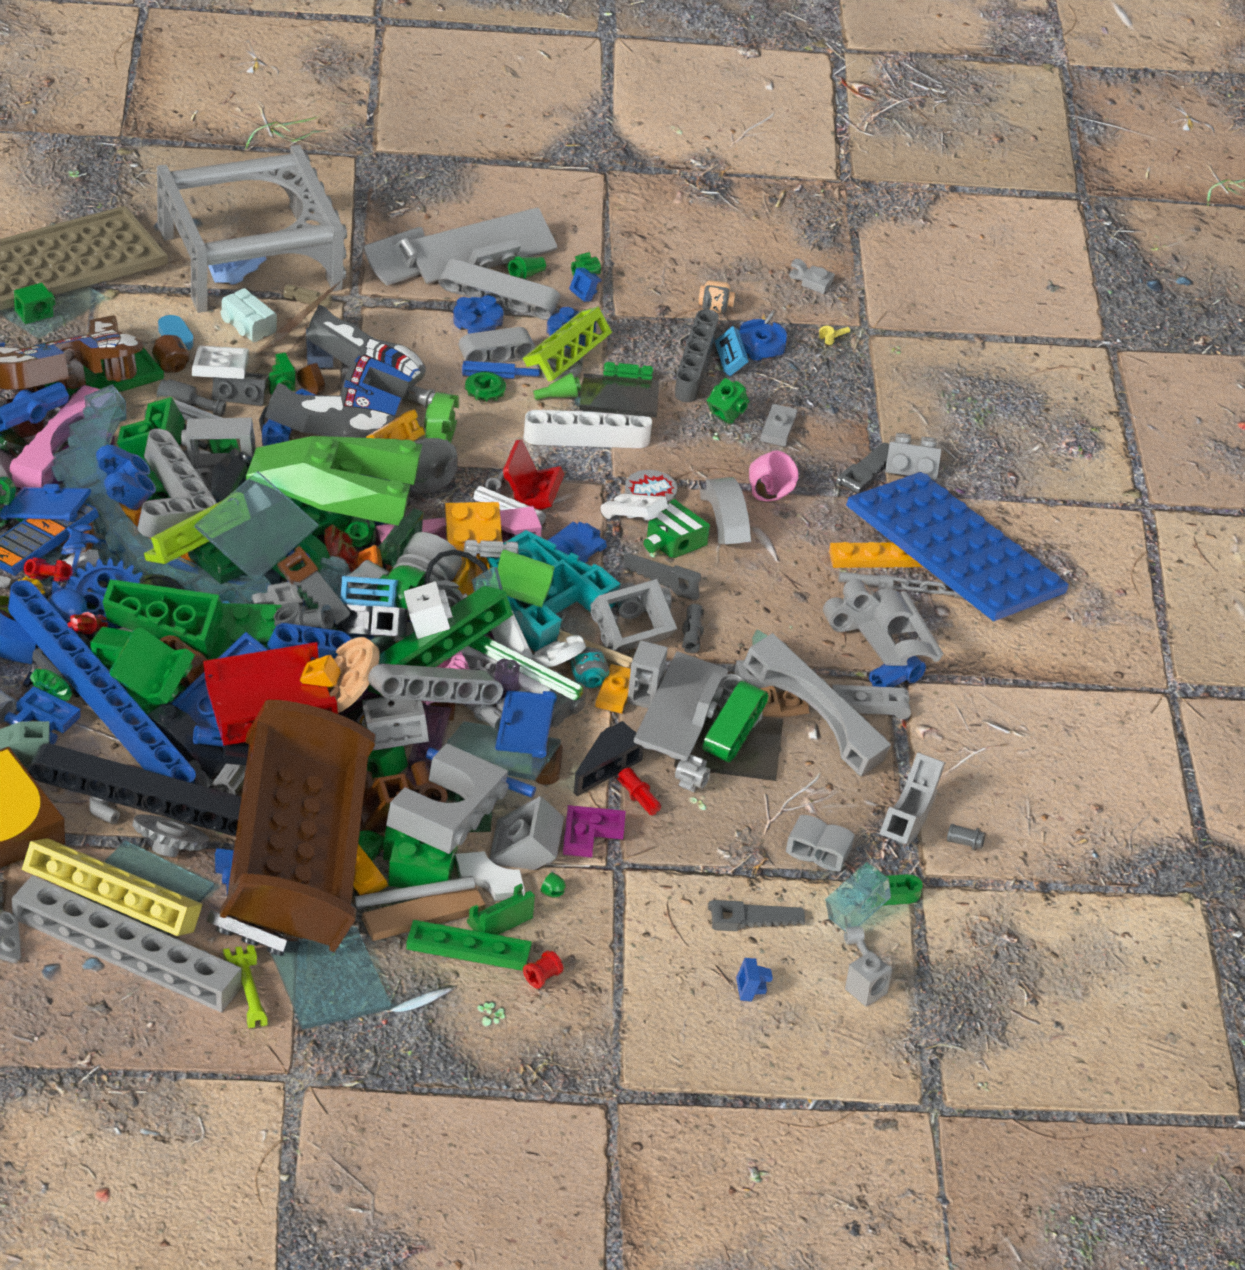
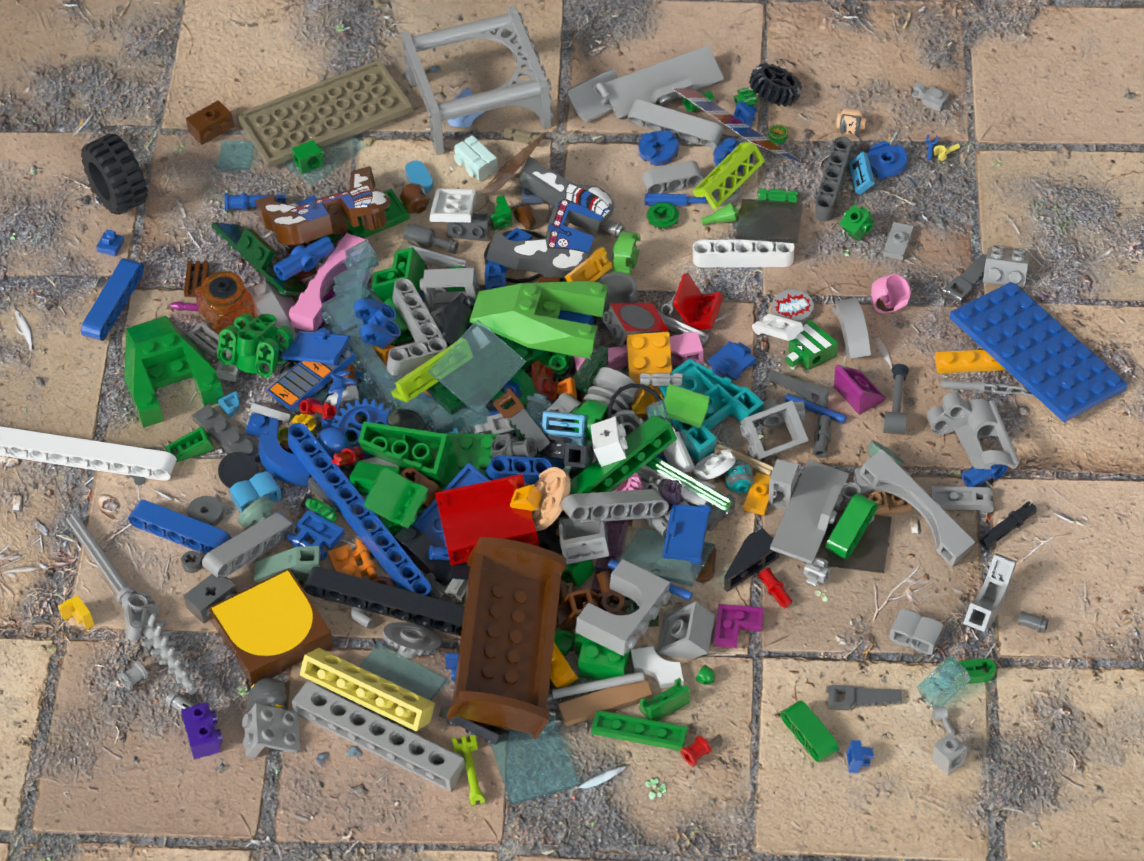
camera: 10 degrees right, 10 degrees up
none -> orange plate [328,539,378,579]
none -> dark grey panel [602,303,669,347]
none -> sticker [672,88,802,163]
none -> black gear [749,63,802,107]
none -> green tile [768,125,788,144]
none -> green beam [780,700,839,762]
none -> blue bar [785,393,847,424]
none -> magenta slope [834,365,886,415]
none -> dark grey piece [883,364,909,435]
none -> blue hand [925,134,938,161]
none -> black pin [978,501,1037,550]

